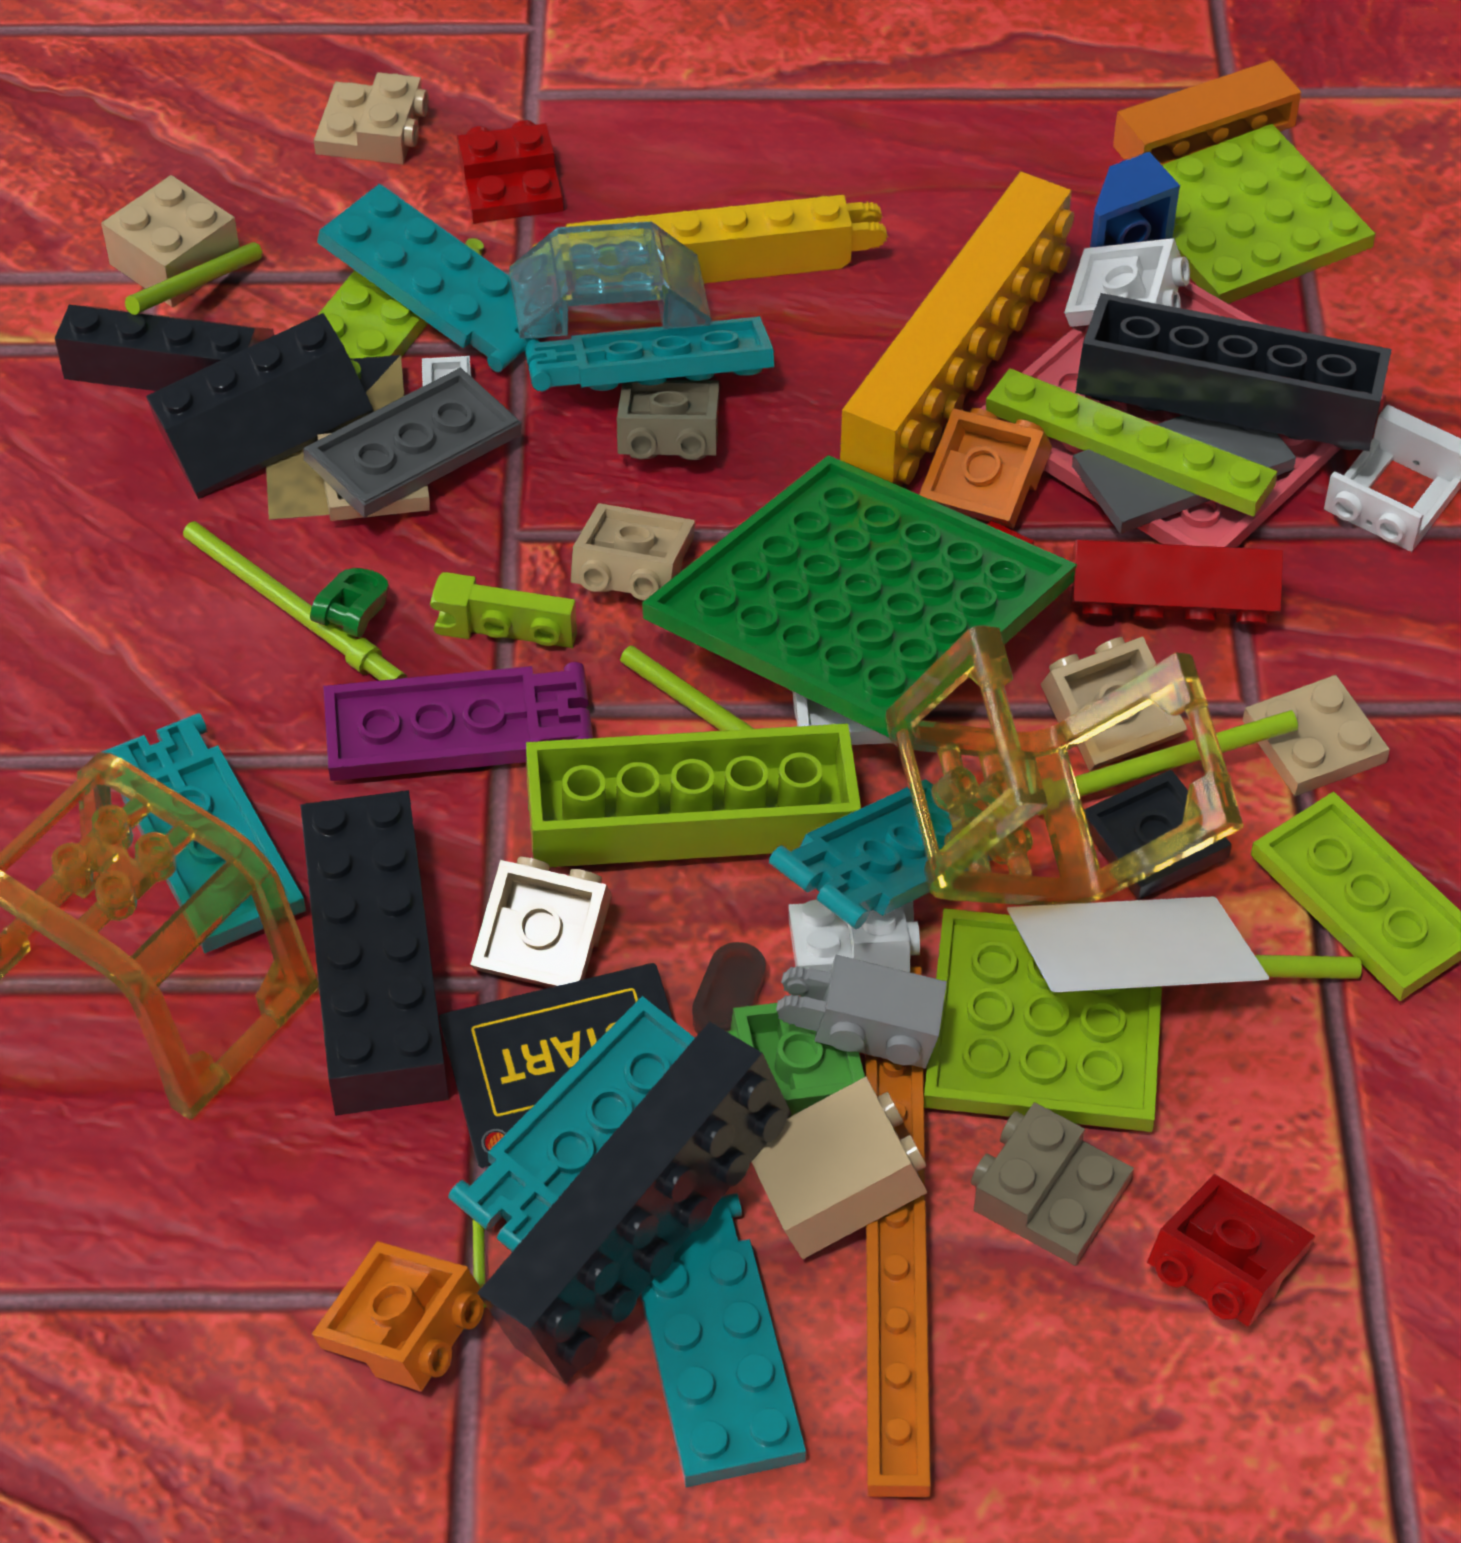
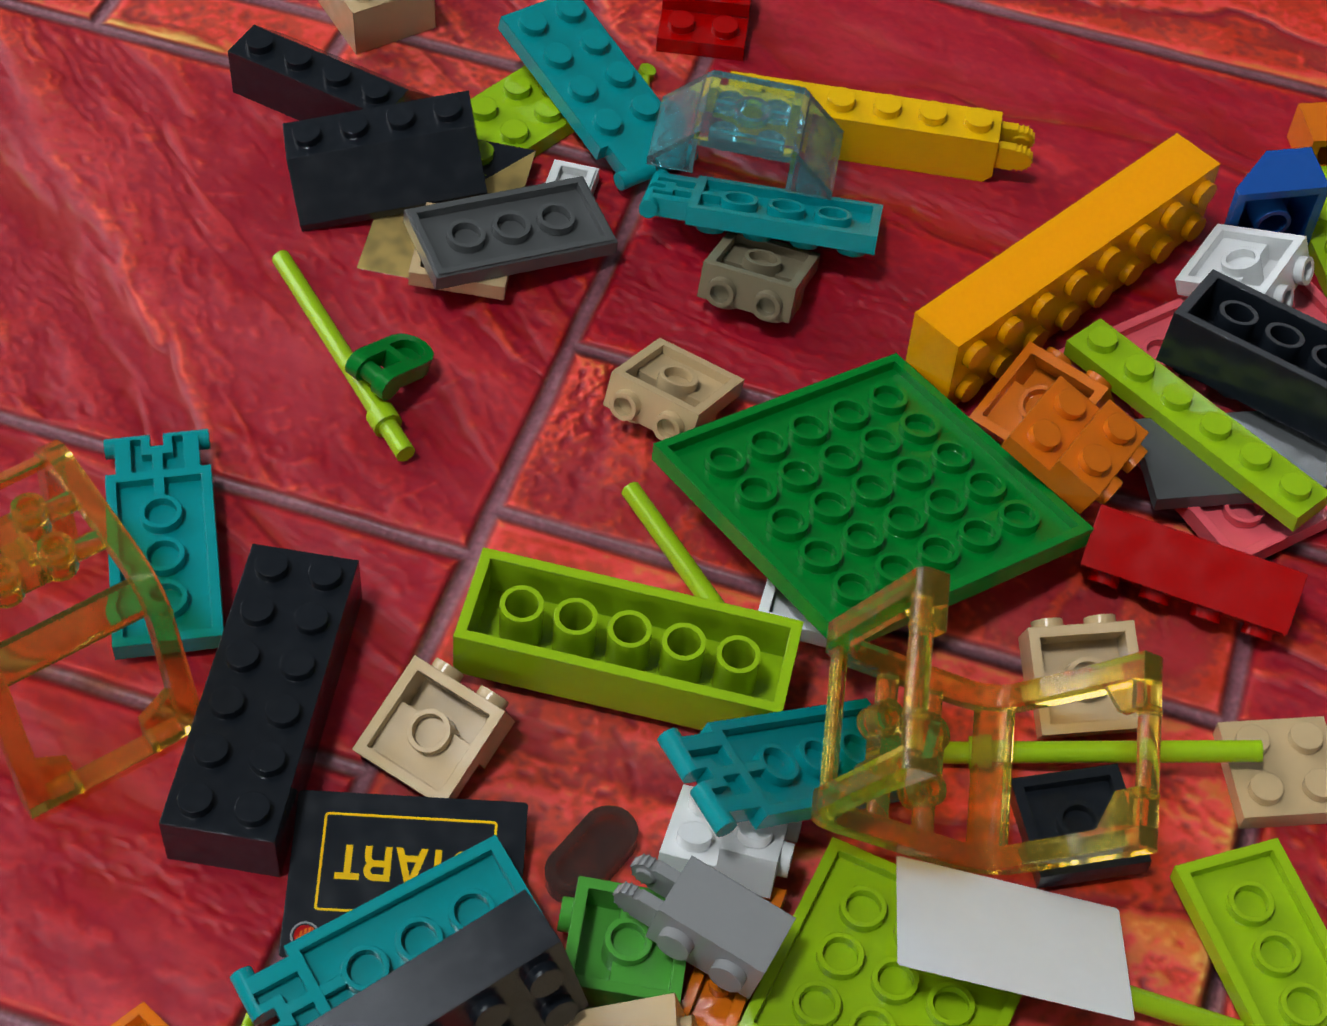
camera: 15 degrees right, 0 degrees up
lime bar [125,242,262,315] -> none
magenta hinge [323,662,593,781] -> none
lime plate [430,572,577,648] -> none
none -> orange plate [1001,375,1149,514]

